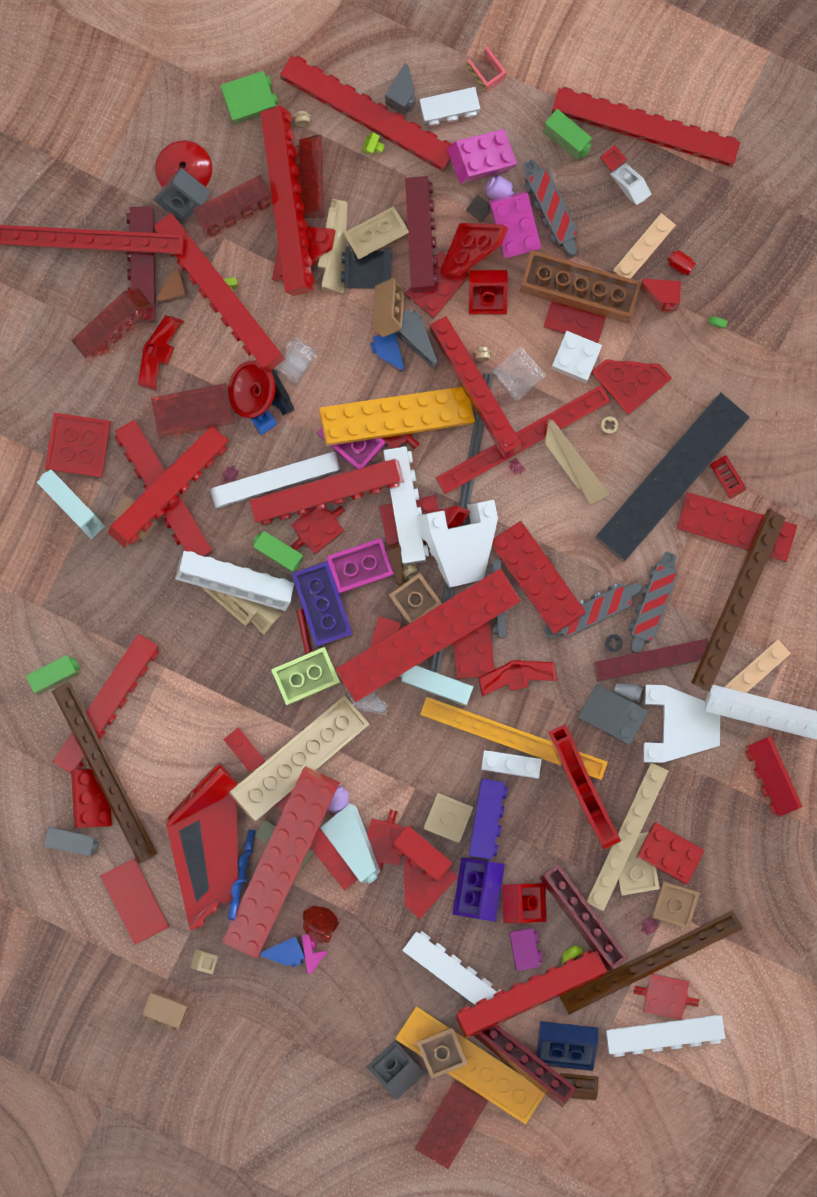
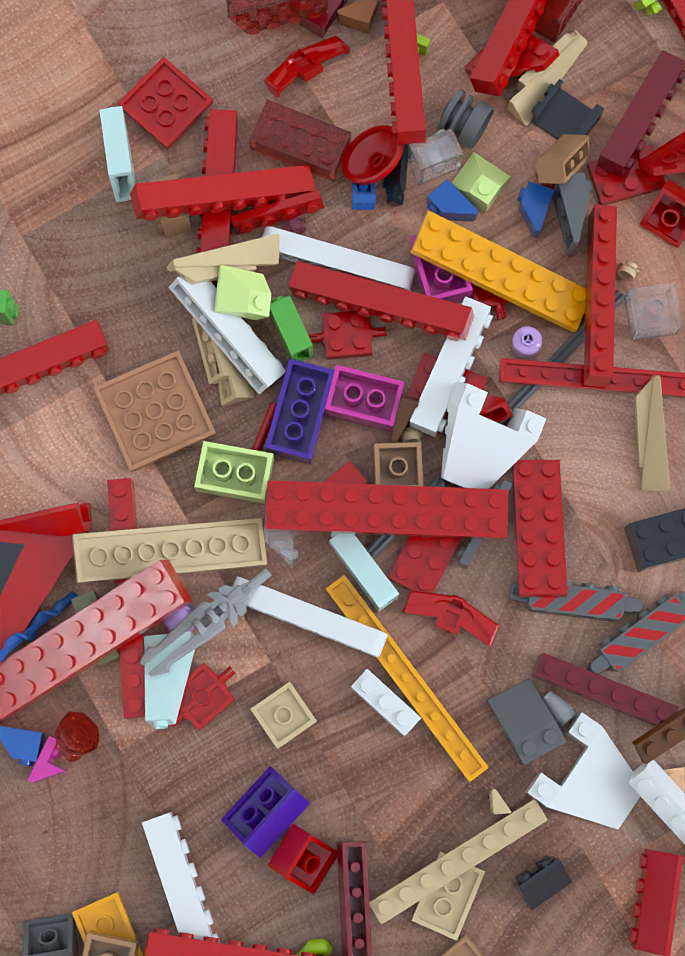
camera: 35 degrees right, 5 degrees down
tan plate [344,206,409,259] -> none
red brick [391,826,452,882] -> none
red plate [403,855,458,919] -> none
dark purple brick [468,779,508,860] -> none
clear pink plate [508,458,525,475] -> none
magenta brick [509,928,543,971] -> none
red arch [548,724,621,849] -> none
black bush [605,635,623,652] -> none
red plate [636,822,705,885] -> none
none -> nougat plate [93,350,217,472]
none -> light grey sword [140,569,272,676]
none -> tan wedge [167,234,280,285]
none -> yellowish green slope [214,265,271,320]
none -> red plate [231,190,325,234]
none -> white beam [232,576,388,658]
none -> blue slope [426,179,479,222]
none -> dark grey wheel [437,89,495,150]
none -> yellowish green slope [452,152,511,213]
none -> tan slope [489,789,511,814]
none -> lavender head [511,326,542,359]
none -> black slope [513,855,572,910]

